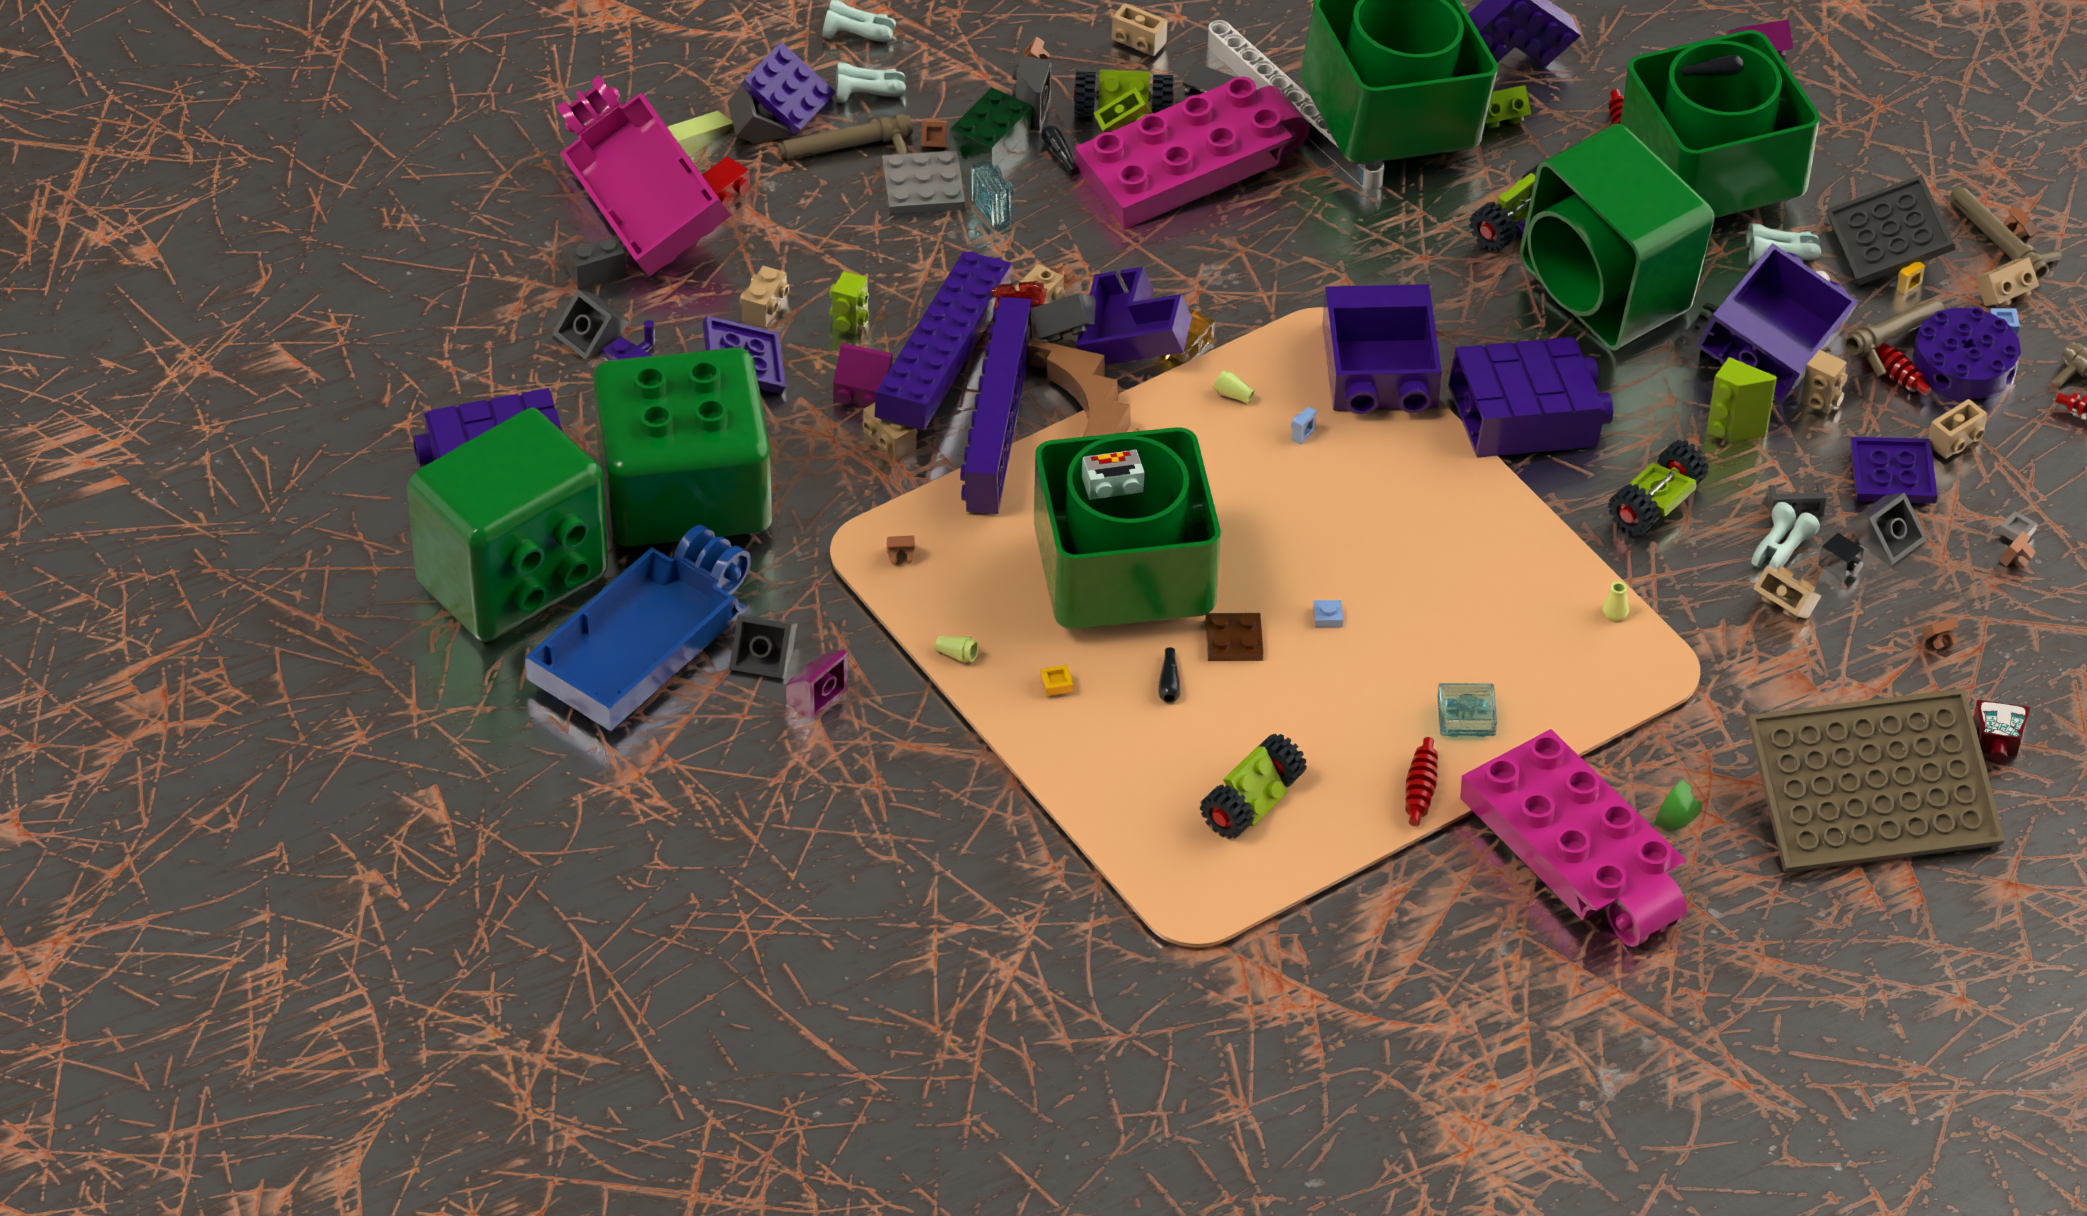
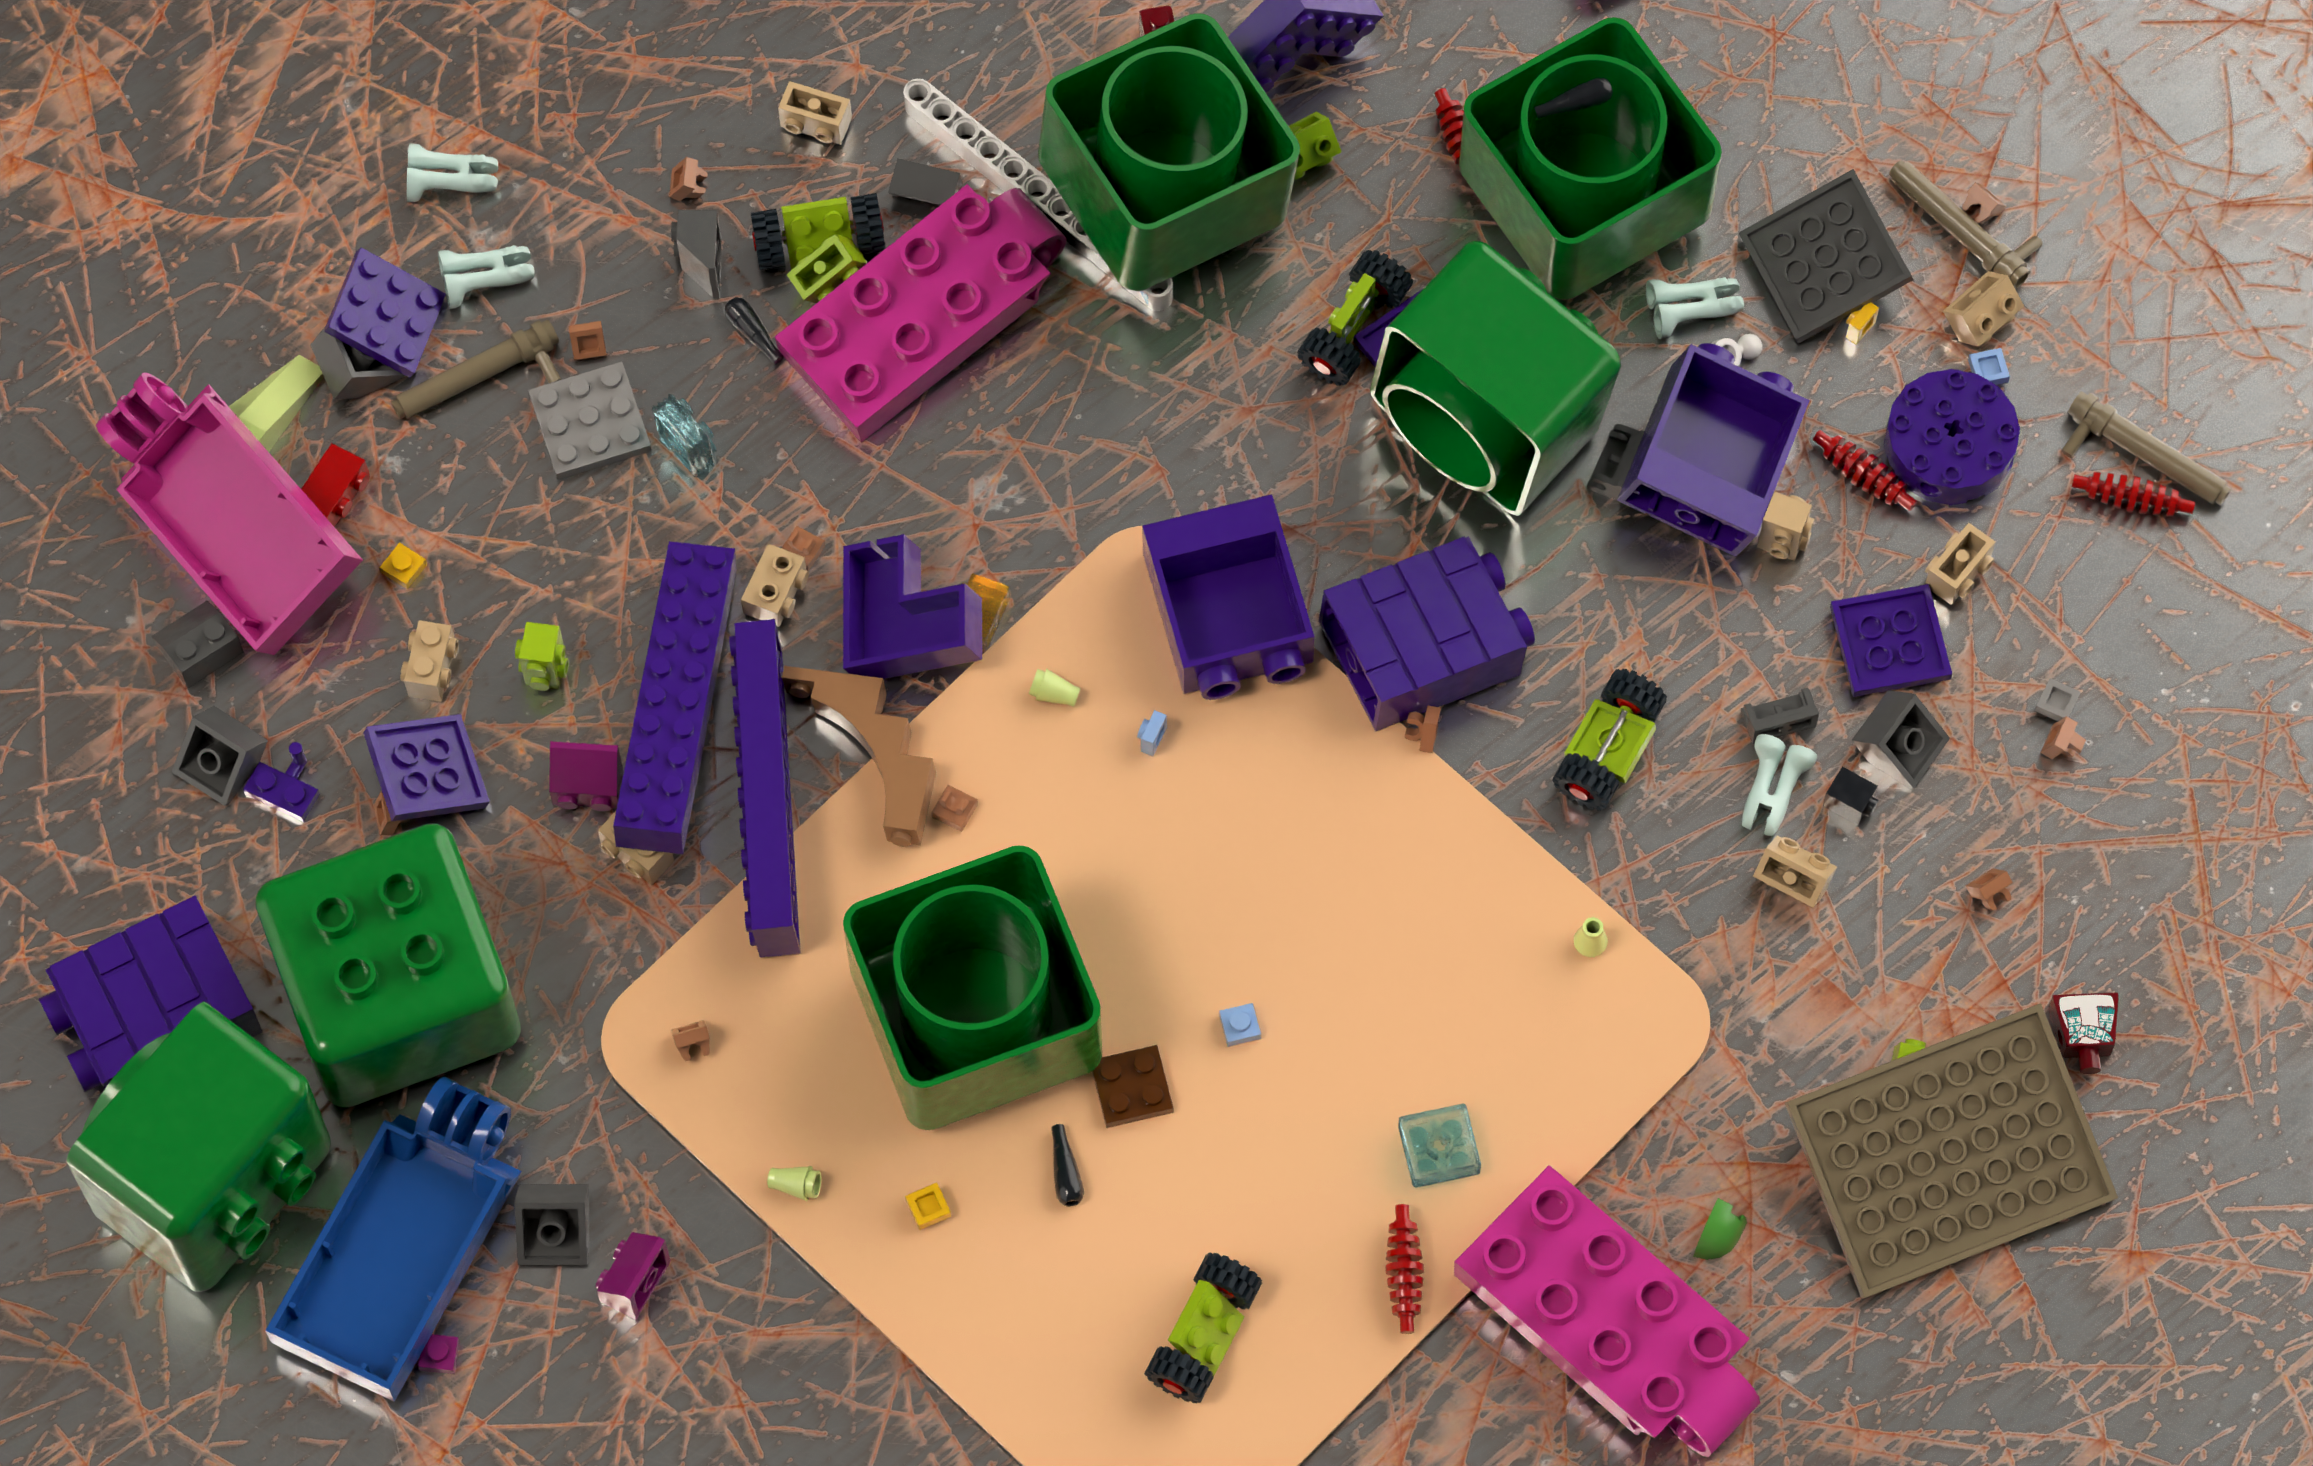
camera: 10 degrees left, 20 degrees up
dark green brick [950,87,1033,170] -> none
clear red hinge [991,280,1048,309] -> none
dark grey slope [1030,293,1096,343] -> none
brick [1082,450,1145,500] -> none
lime slope [1706,357,1777,442] -> none
dark tan cylinder [1844,299,1945,377] -> none
none -> yellow plate [379,542,427,590]
none -> magenta plate [418,1334,460,1375]
none -> nougat tile [1405,705,1441,753]

